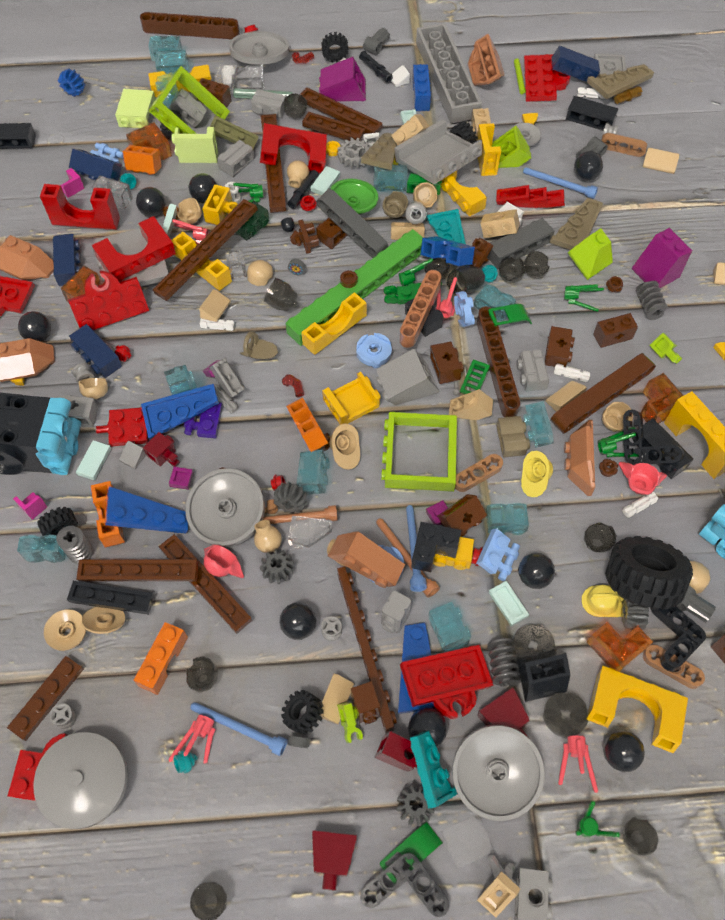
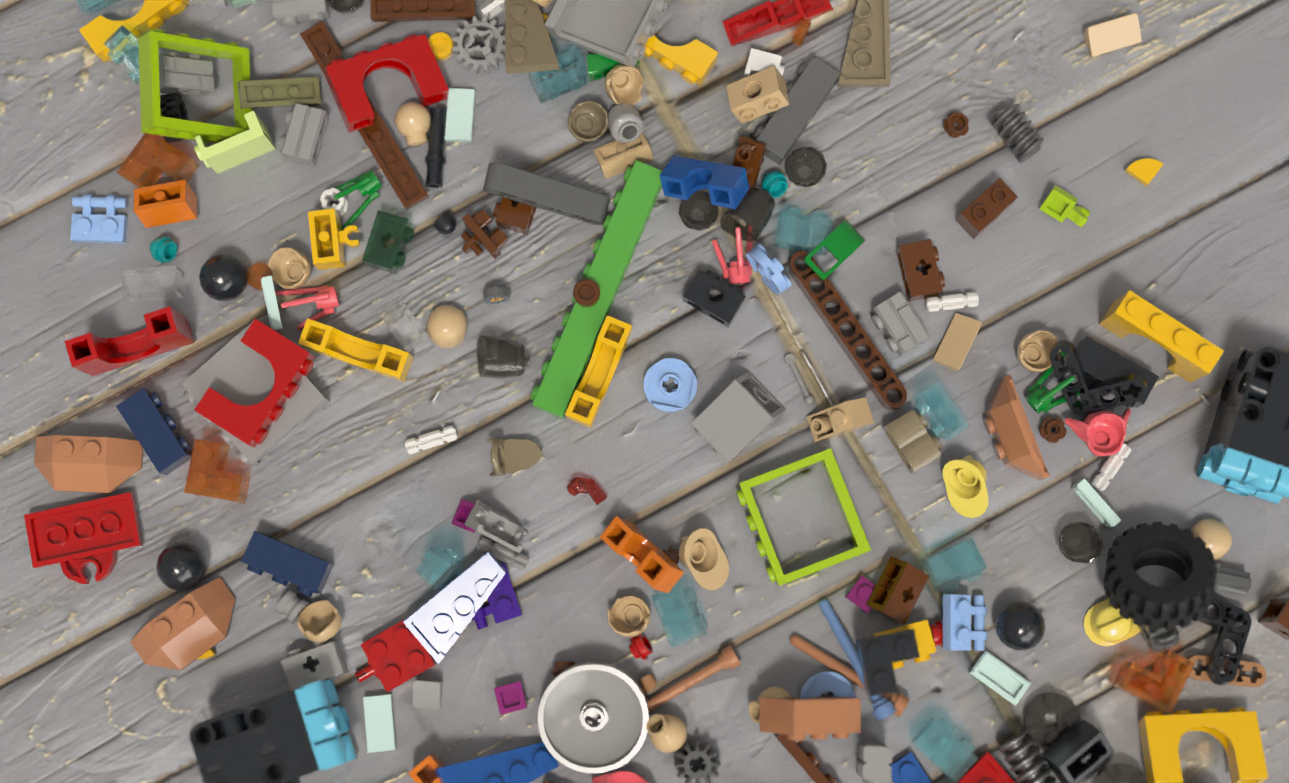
camera: 20 degrees left, 20 degrees up
dark pink panel [61,168,84,198] -> none
red plate [68,271,149,330] -> none
dark blue brick [69,148,122,185] -> none
red plate [114,345,131,362] -> none
yellowish green panel [115,89,156,129] -> none
dark red brick [143,432,180,467] -> none
reddish brown plate [152,199,258,301] -> none
black piece [188,173,217,203] -> none
reddish brown brick [197,78,232,108] -> none
tan slope [200,289,231,322] -> none
dark grey gear [274,481,307,514] -> none
red plate [300,195,317,211] -> none
yellow panel [322,372,381,425] -> none
bright green dish [330,179,378,214] -> none
green hinge [383,285,420,305] -> none
green plant [399,258,442,286] -> none
nougat beam [400,270,441,348] -> none
teal wing [426,209,466,244] -> none
reddish brown brick [430,341,463,384] -> none
medium nougat beam [455,454,503,492] -> none
green slope [460,359,490,395] -> none
clear smoke hair [523,251,550,279] -> none
reddish brown beam [550,353,656,434] -> none
green plant [564,284,604,312] -> none
lime slope [568,228,613,280] -> none
magenta slope [632,228,692,288] -> none
clear orange brick [641,373,684,423] -> none
none -> tan hair [607,595,651,637]
none -> clear orange tile [792,19,812,47]
none -> light aqua tile [1071,478,1121,528]

